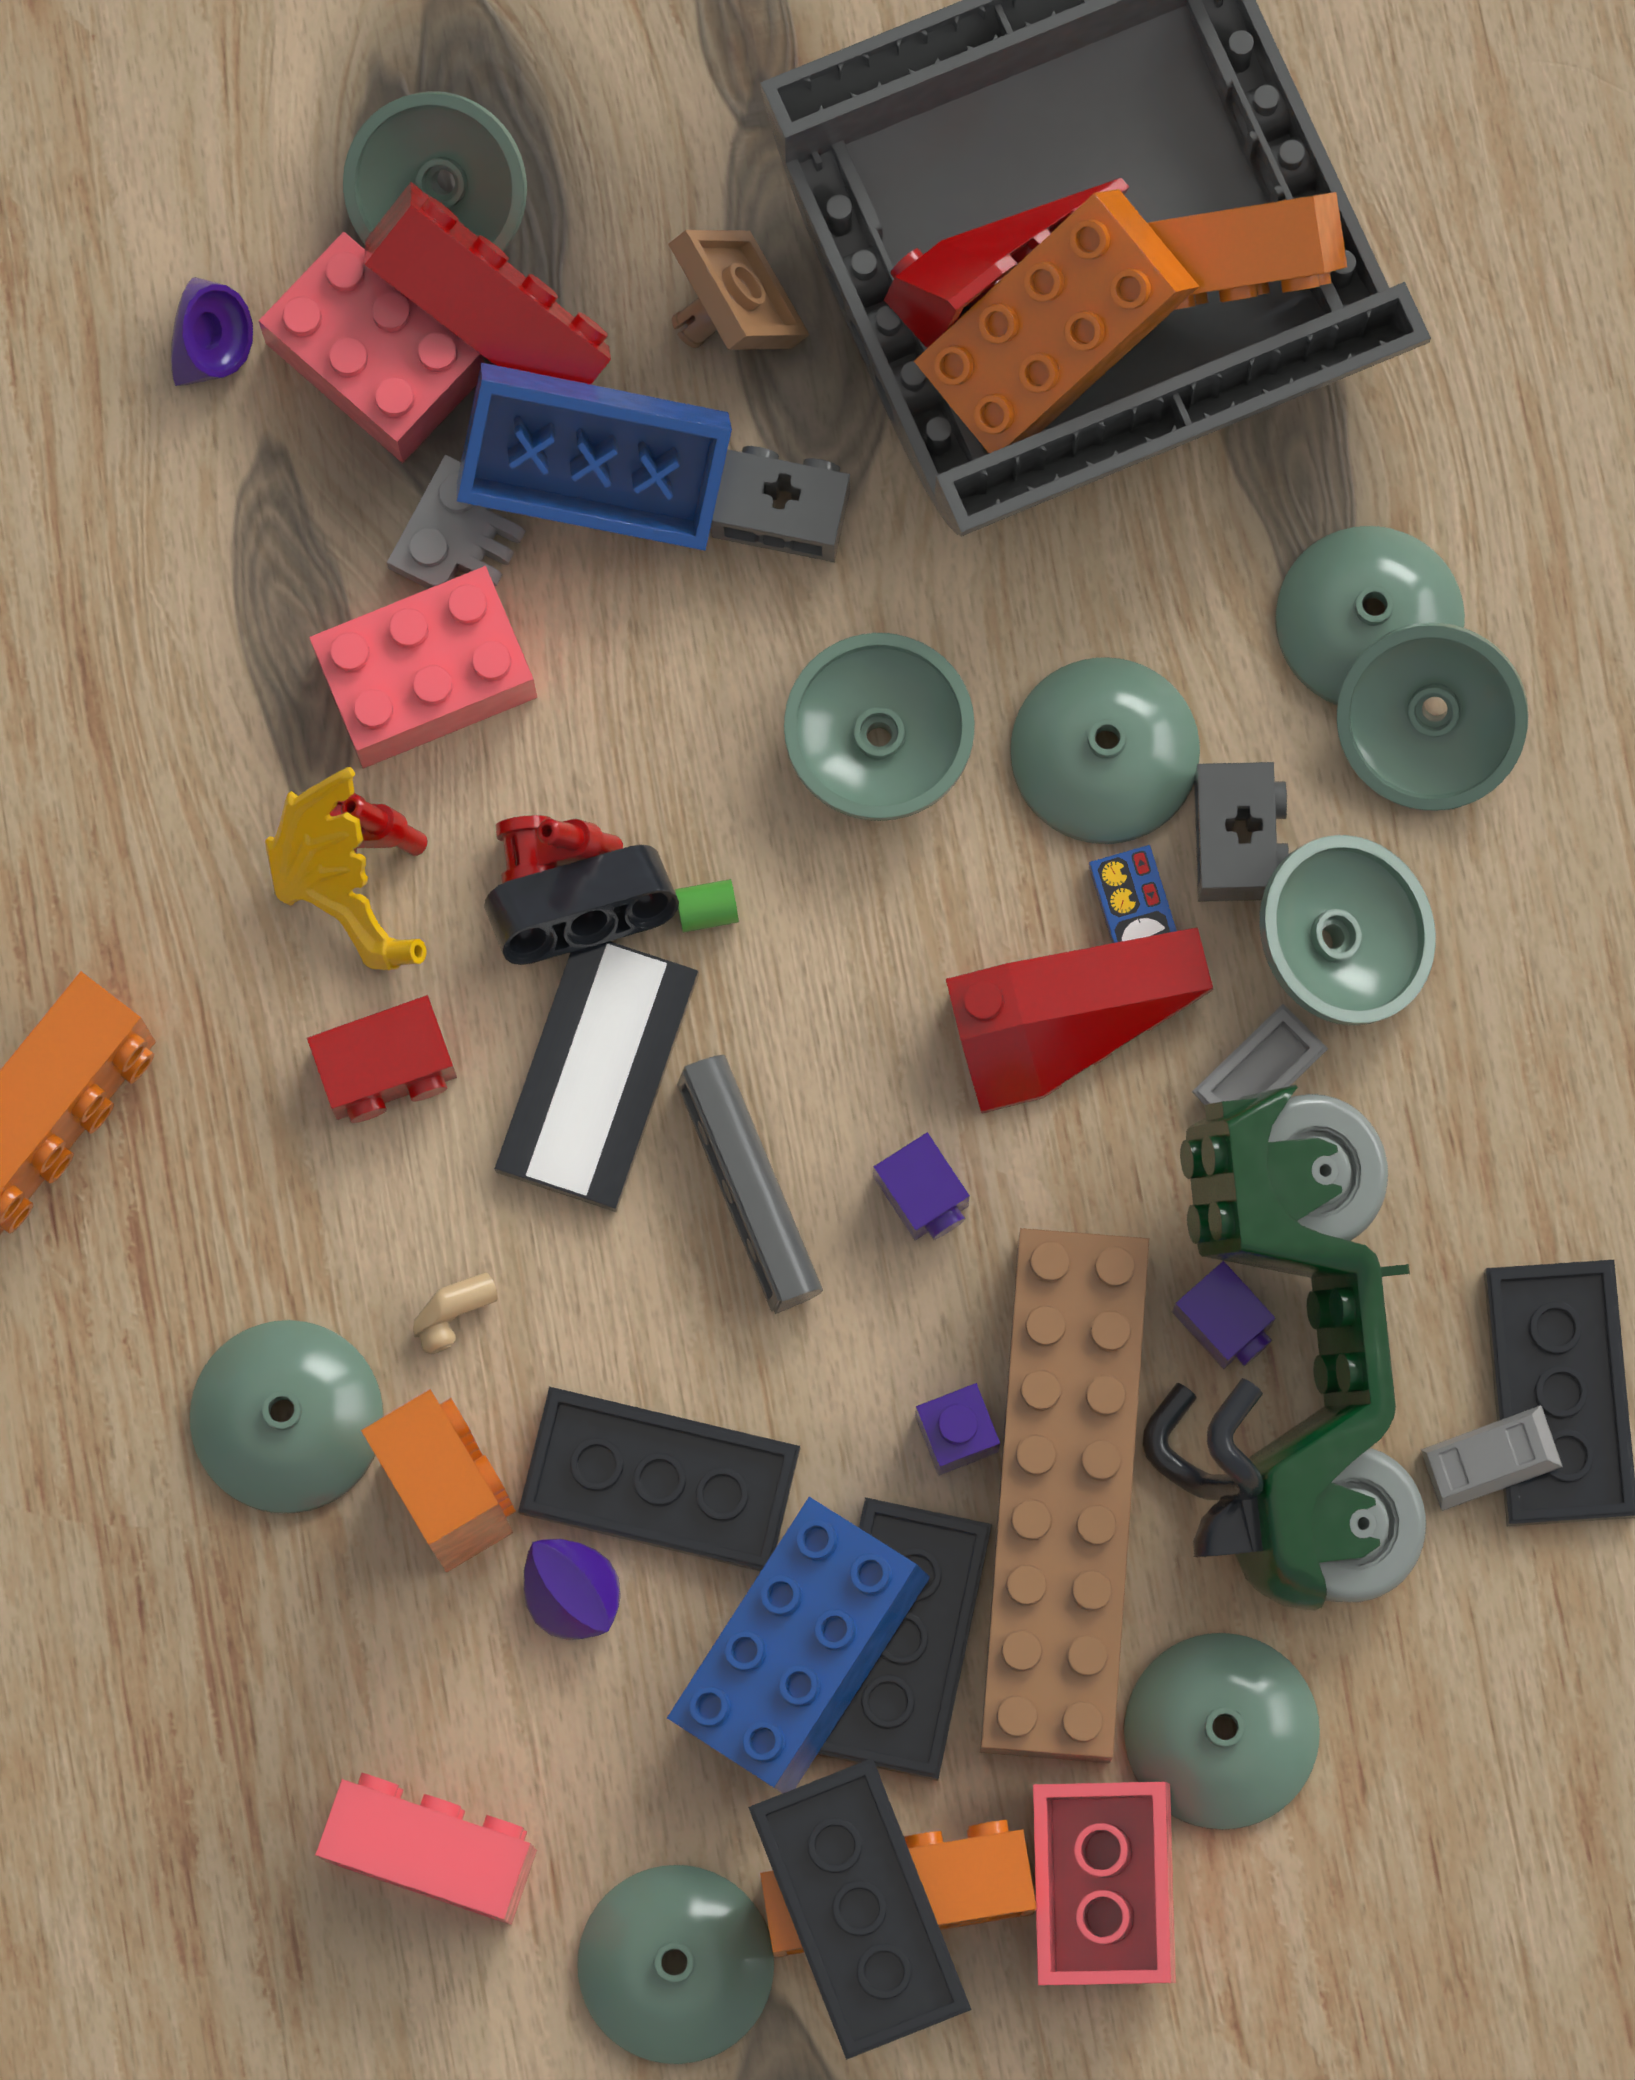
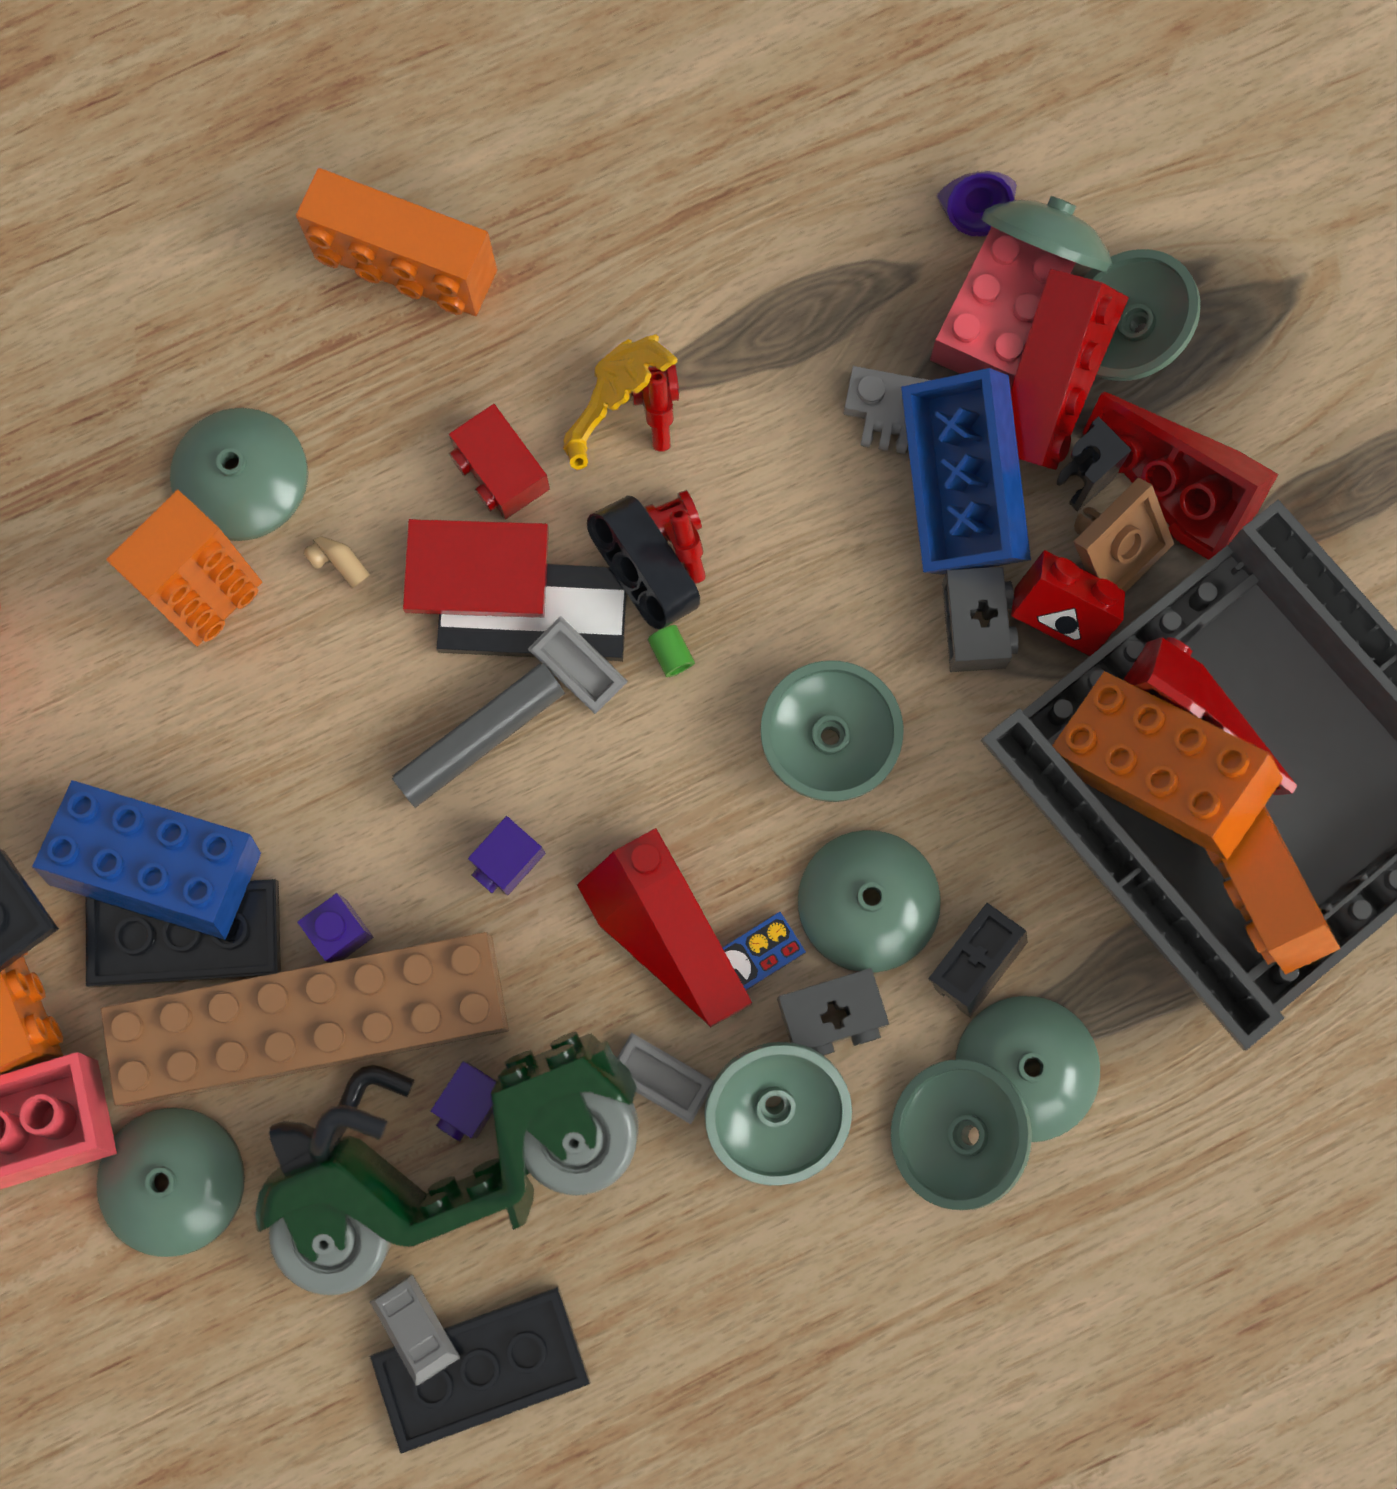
camera: 75 degrees right, 0 degrees up
coral brick [309,566,537,769] -> none
black tile [518,1386,801,1572] -> none
dark purple piece [524,1539,621,1640] -> none
none -> red tile [403,519,549,618]
none -> light grey tile [528,616,628,714]
none -> black hinge [928,903,1028,1017]
none -> sand green dish [981,196,1112,272]
none -> red brick [1011,550,1125,656]
none -> black hinge [1057,416,1131,512]
none -> red wedge [1082,392,1279,560]

